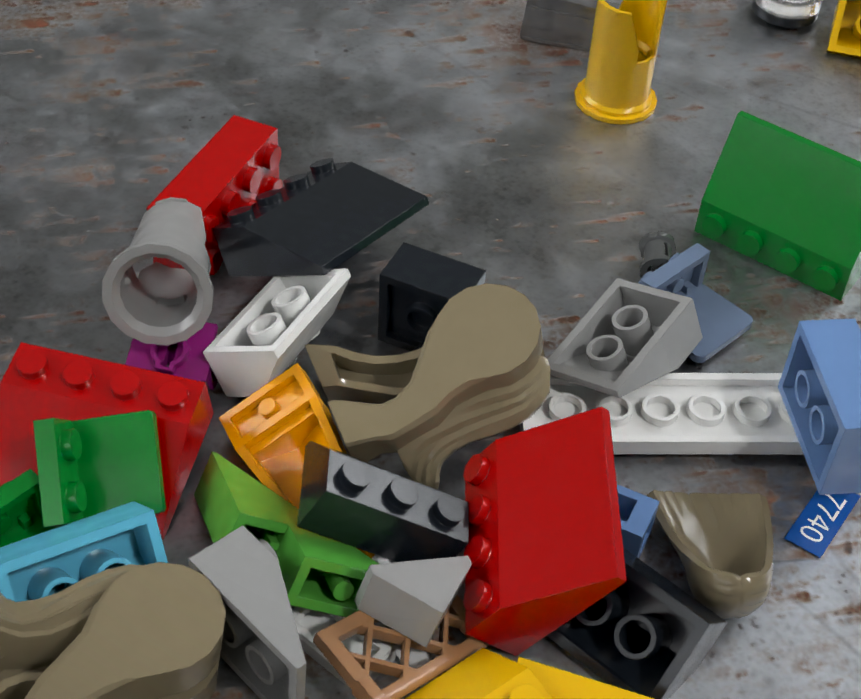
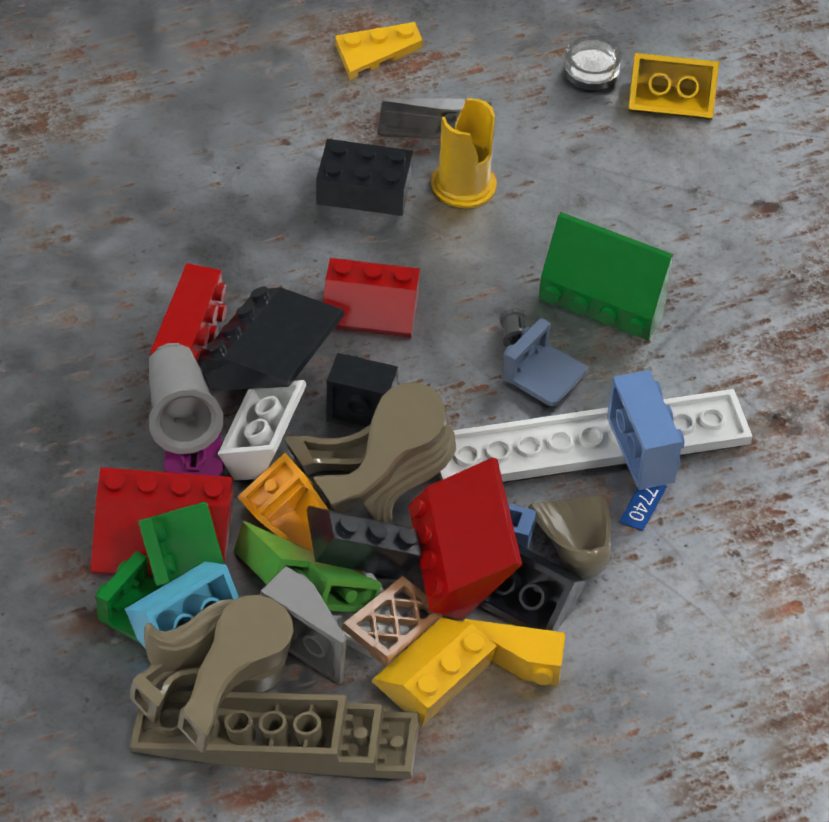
camera: 10 degrees left, 5 degrees up
light grey slope [354,556,472,648] -> none
light grey slope [548,278,703,398] -> none
none -> black brick [316,139,413,216]
none -> red slope [323,258,420,338]

